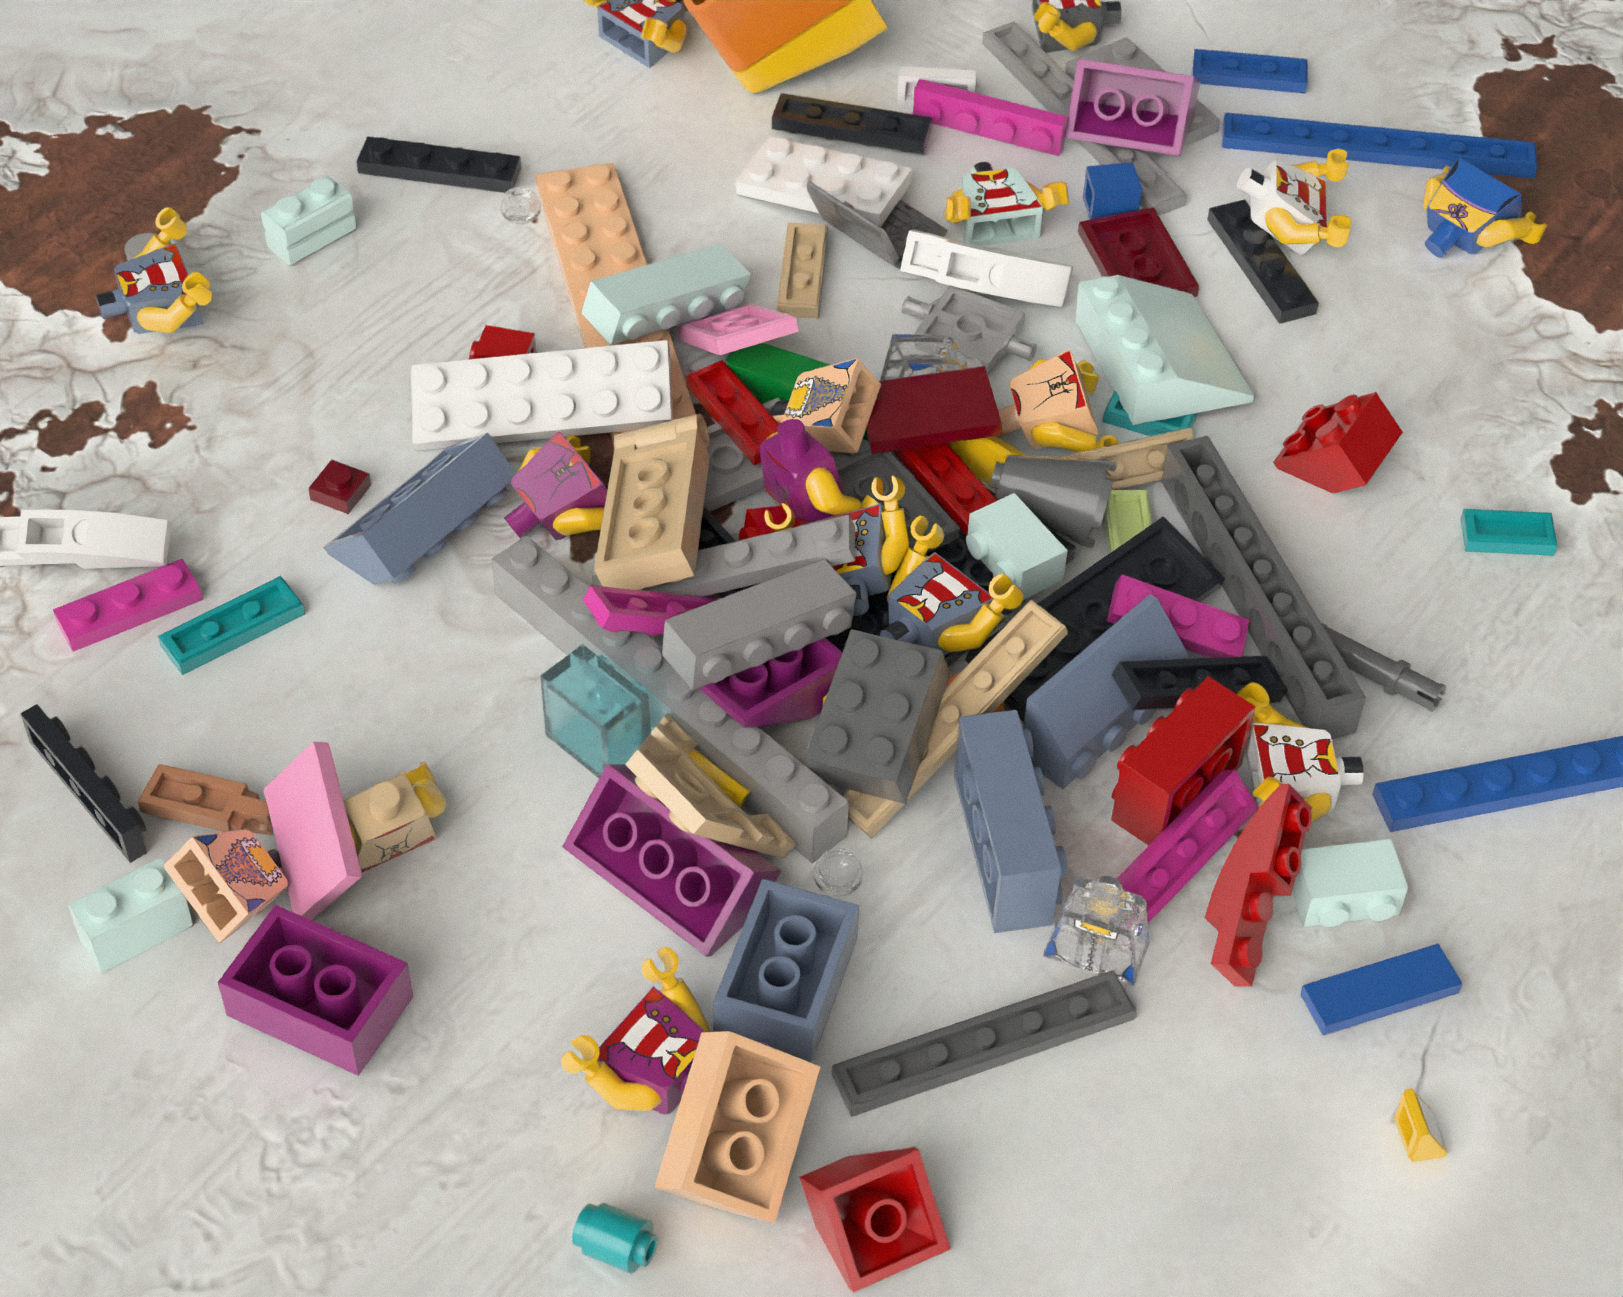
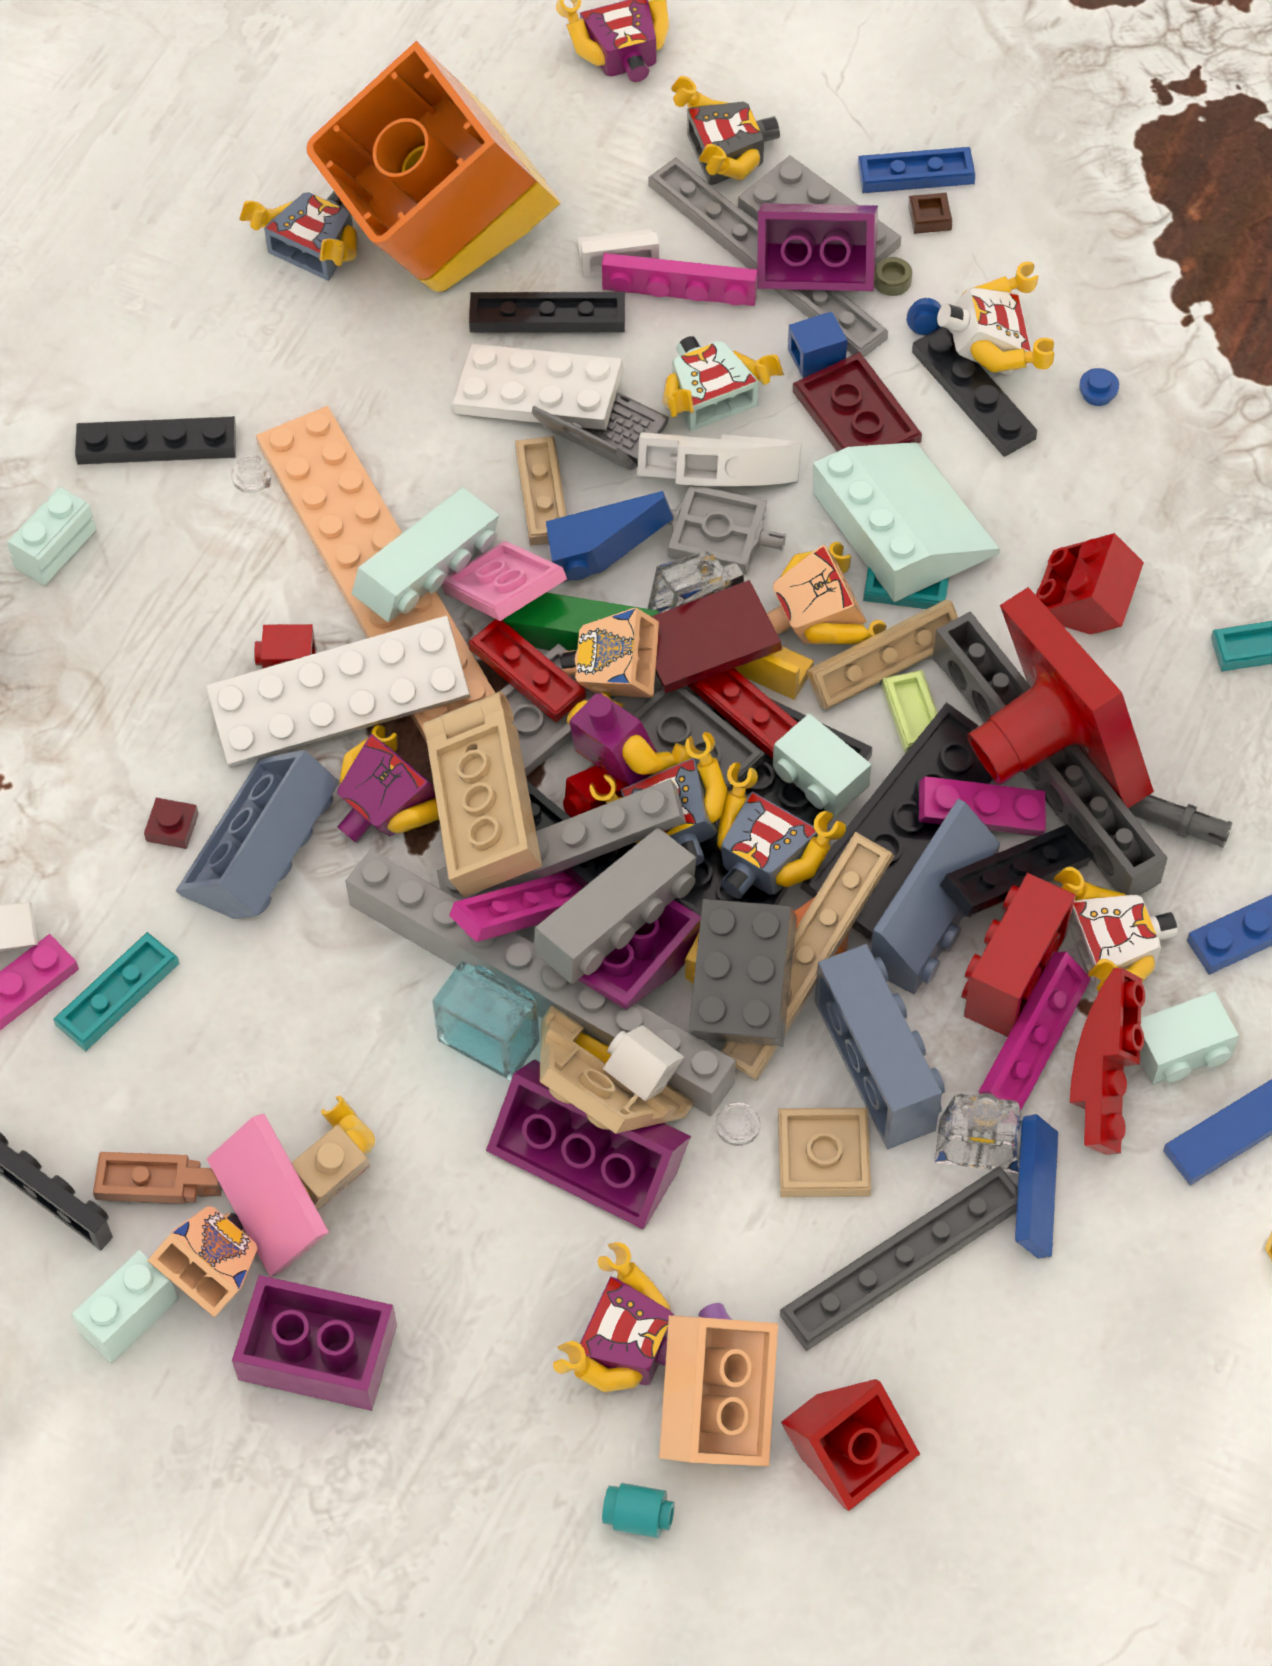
camera: 10 degrees left, 10 degrees up
sand blue brick [713,879,859,1063] -> none
dark grey cone [989,455,1117,548] -> none
blue tile [1222,113,1537,178] -> none
torso [1423,157,1547,258] -> none
none -> blue slope [546,491,673,582]
none -> white brick [603,1025,684,1101]
none -> tan tile [778,1108,871,1197]
none -> olive tile [874,257,913,296]
none -> blue plate [906,298,941,335]
none -> reddish brown tile [908,192,953,234]
none -> red piece [967,587,1154,808]
none -> blue tile [1015,1114,1058,1258]
none -> blue plate [1079,368,1119,406]

